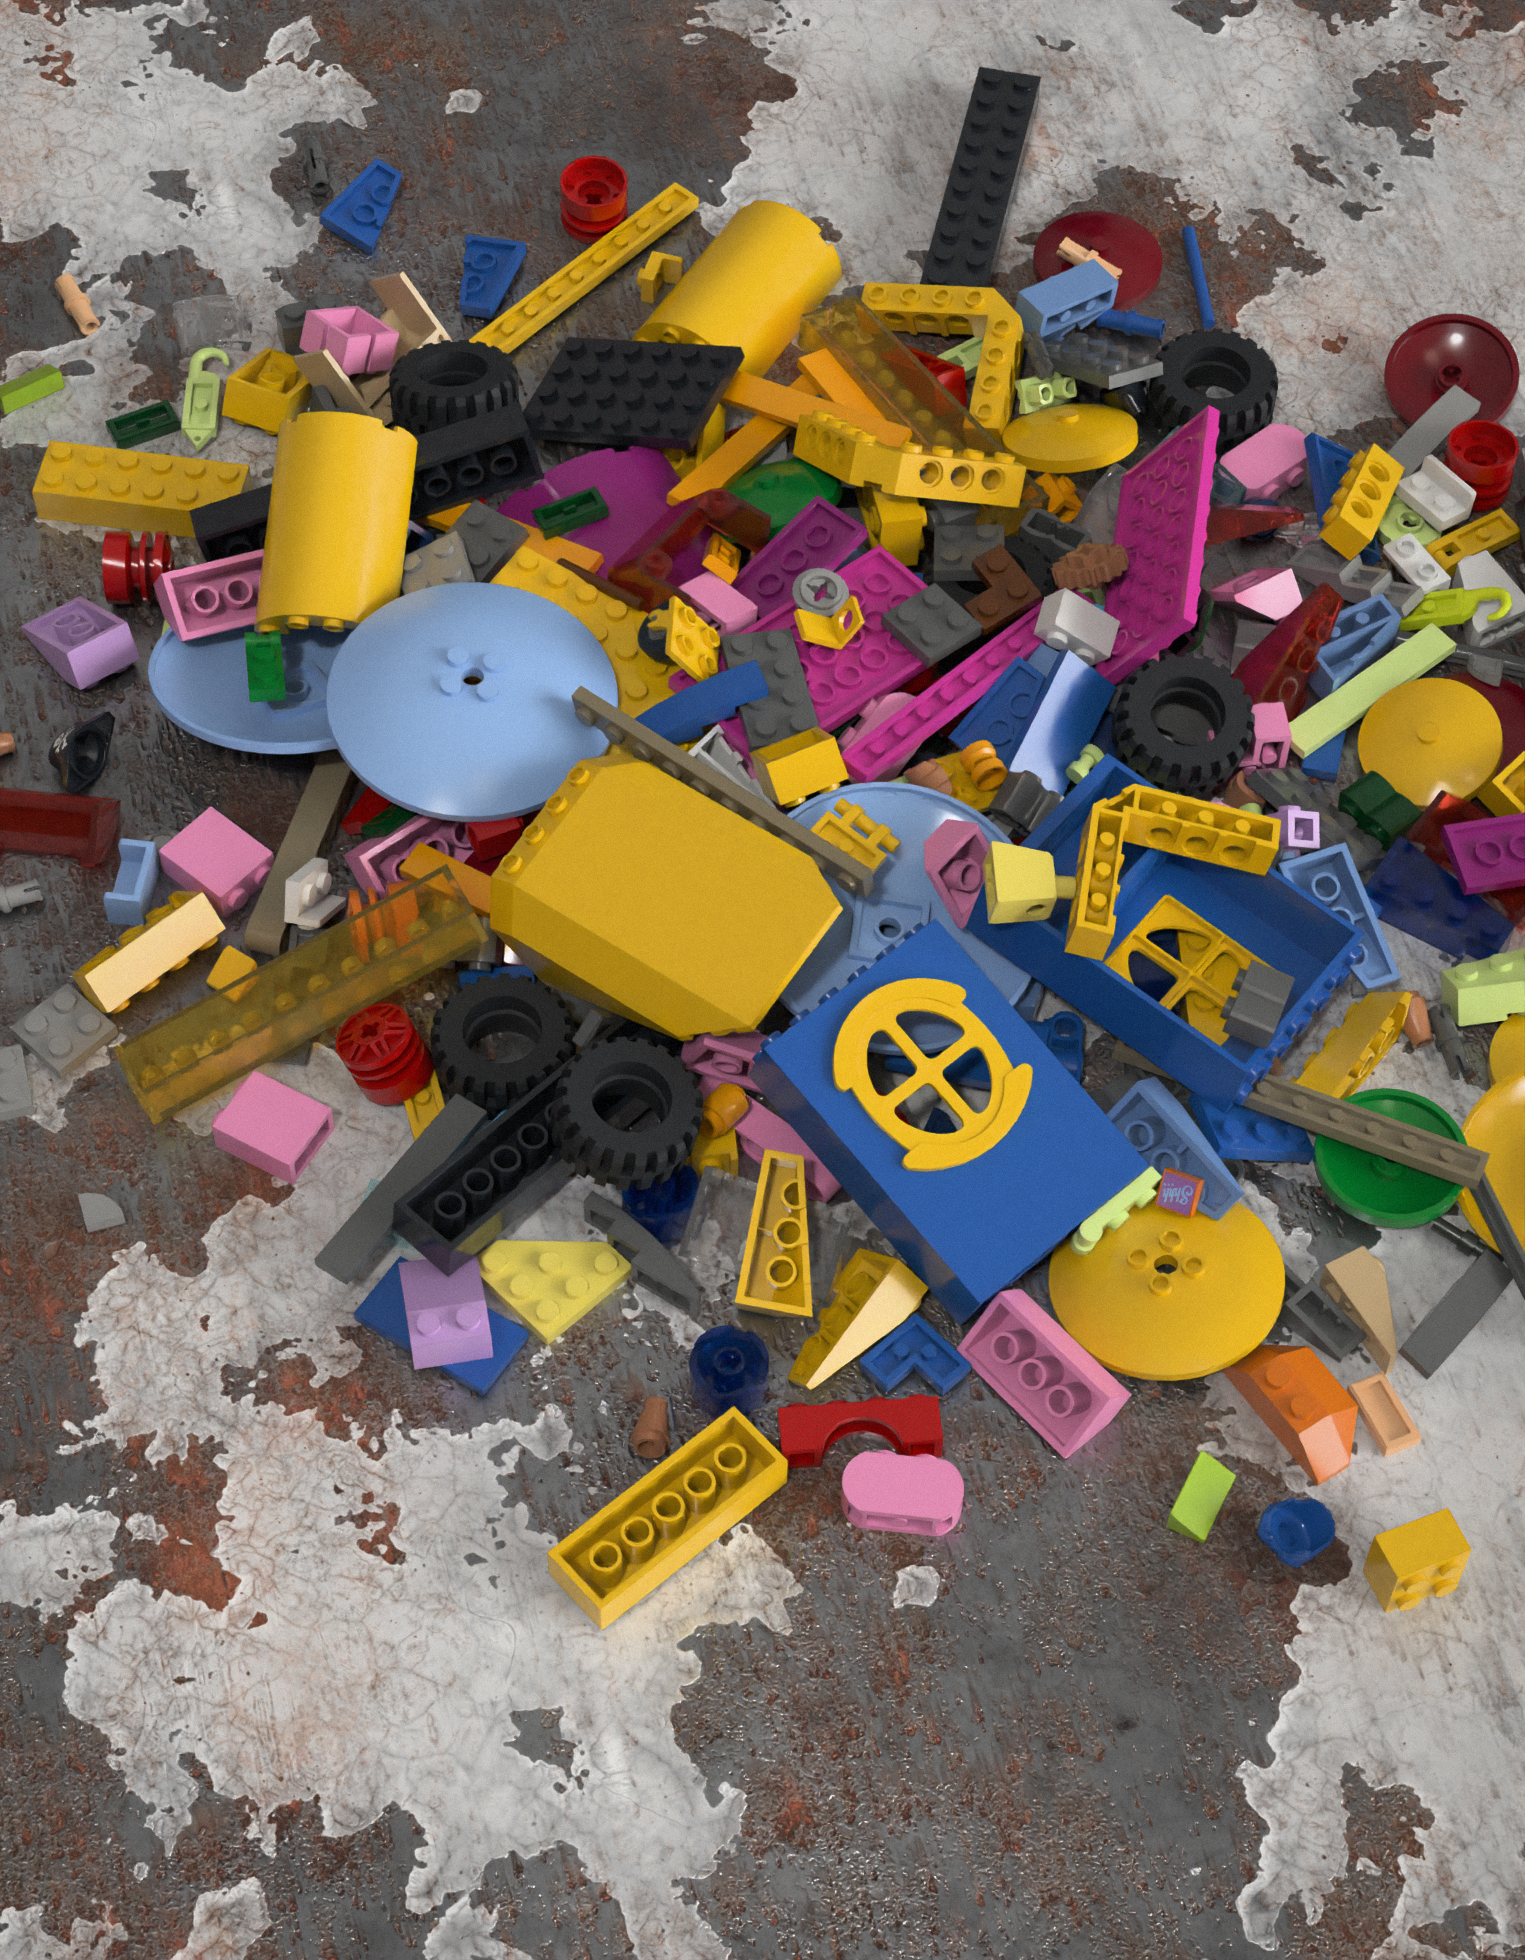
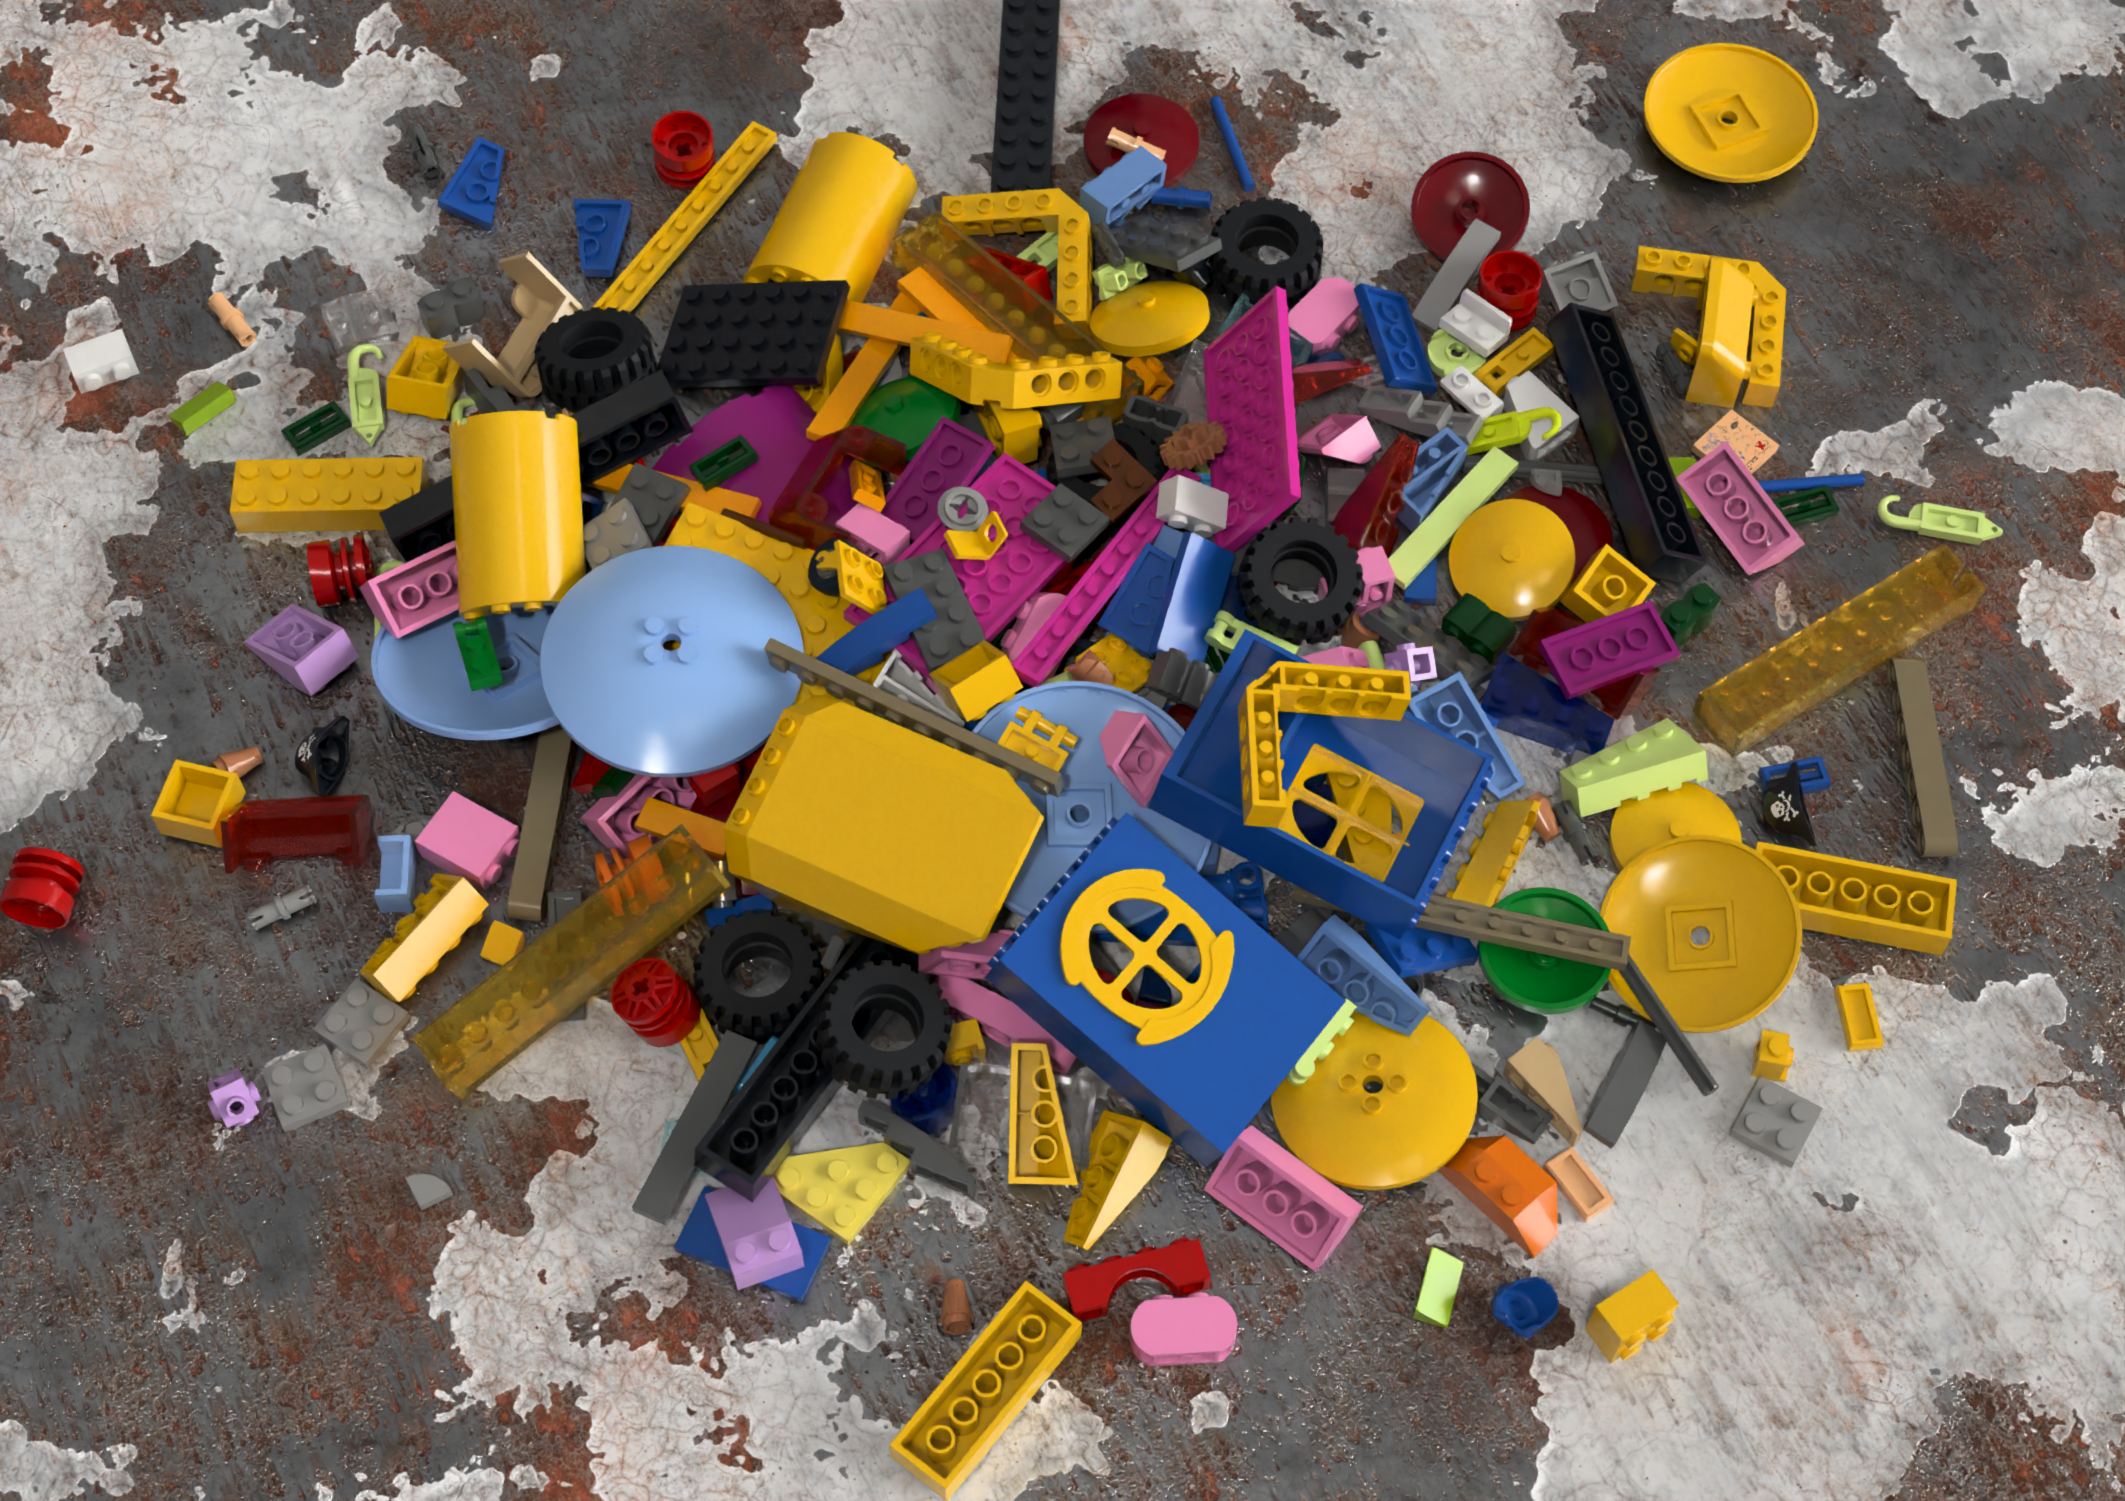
camera: 10 degrees left, 5 degrees up
bright pink brick [212,1070,335,1185] -> none
white bracket [284,857,346,930] -> none
bright pink piece [299,306,399,377] -> none
yellow bracket [637,251,684,304] -> none
clear blue brick [689,1325,769,1420] -> none
light orange brick [699,1083,749,1138] -> none
blue plate [858,1313,971,1396] -> none
light orange wheel [959,740,1008,792] -> none
light yellow torso [983,841,1076,924] -> none
tile [1155,1167,1204,1218] -> none
dark grey brick [1220,960,1295,1049] -> none
yellow brick [1318,443,1405,561] -> none

